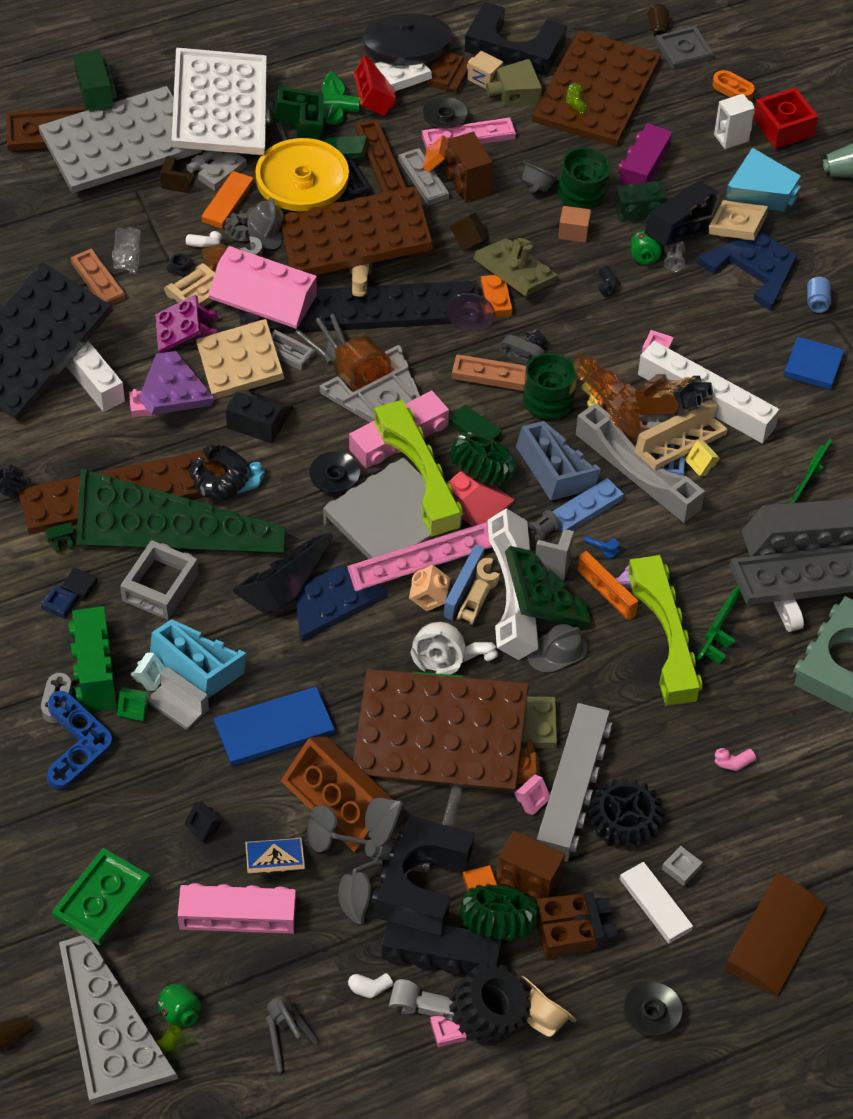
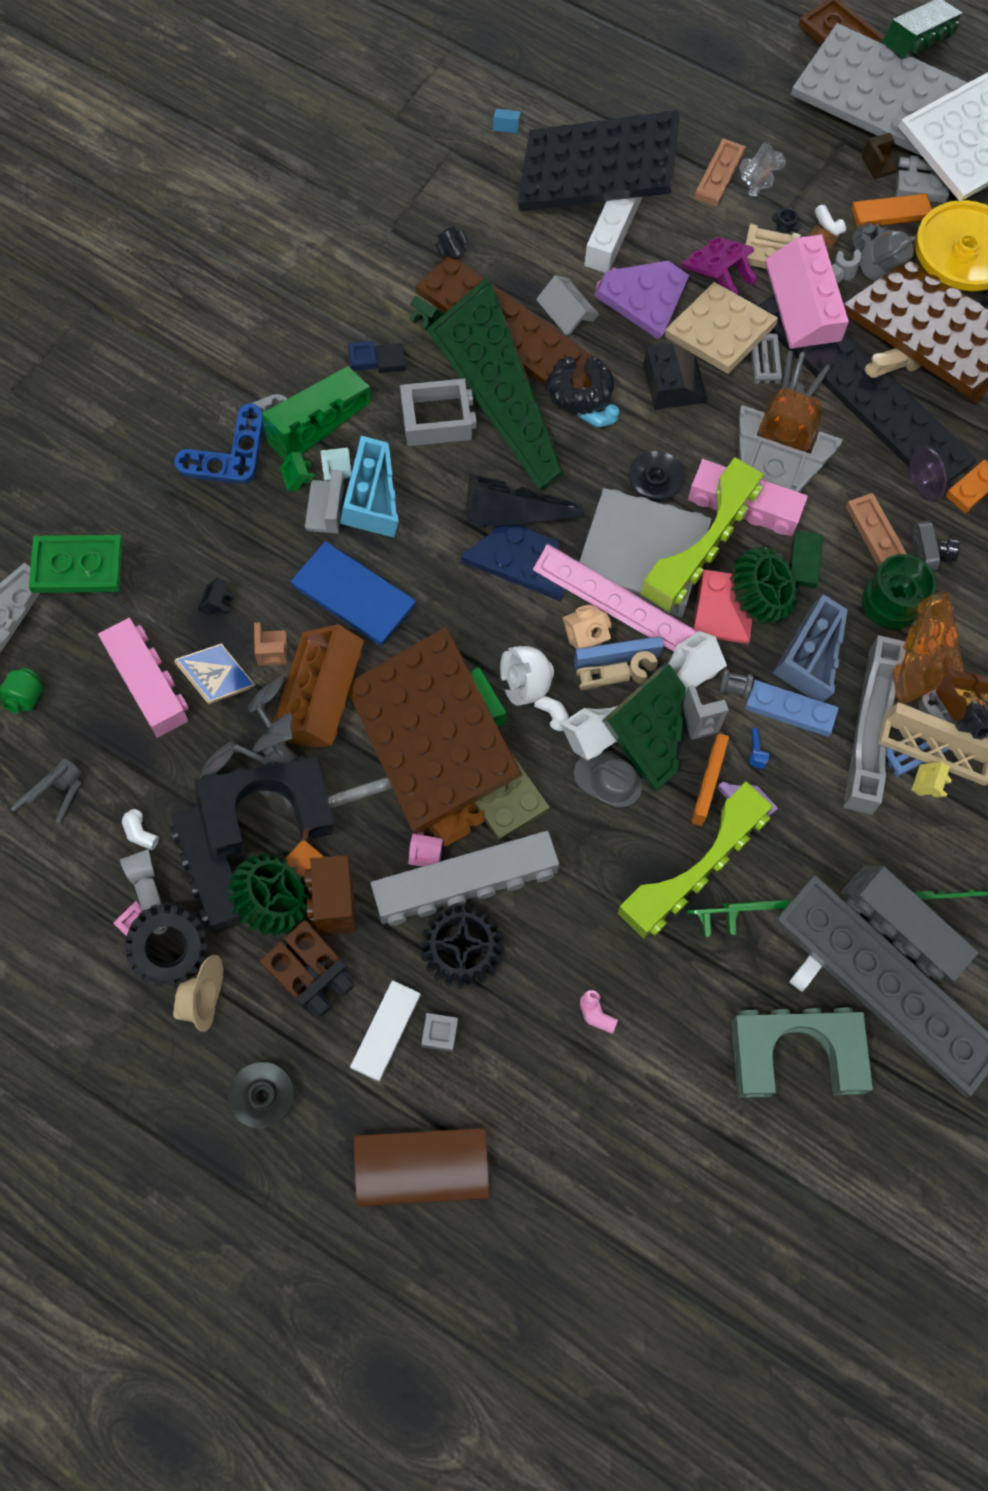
camera: 55 degrees right, 15 degrees up
none -> nougat panel [254,622,287,666]
none -> light grey panel [537,275,599,335]

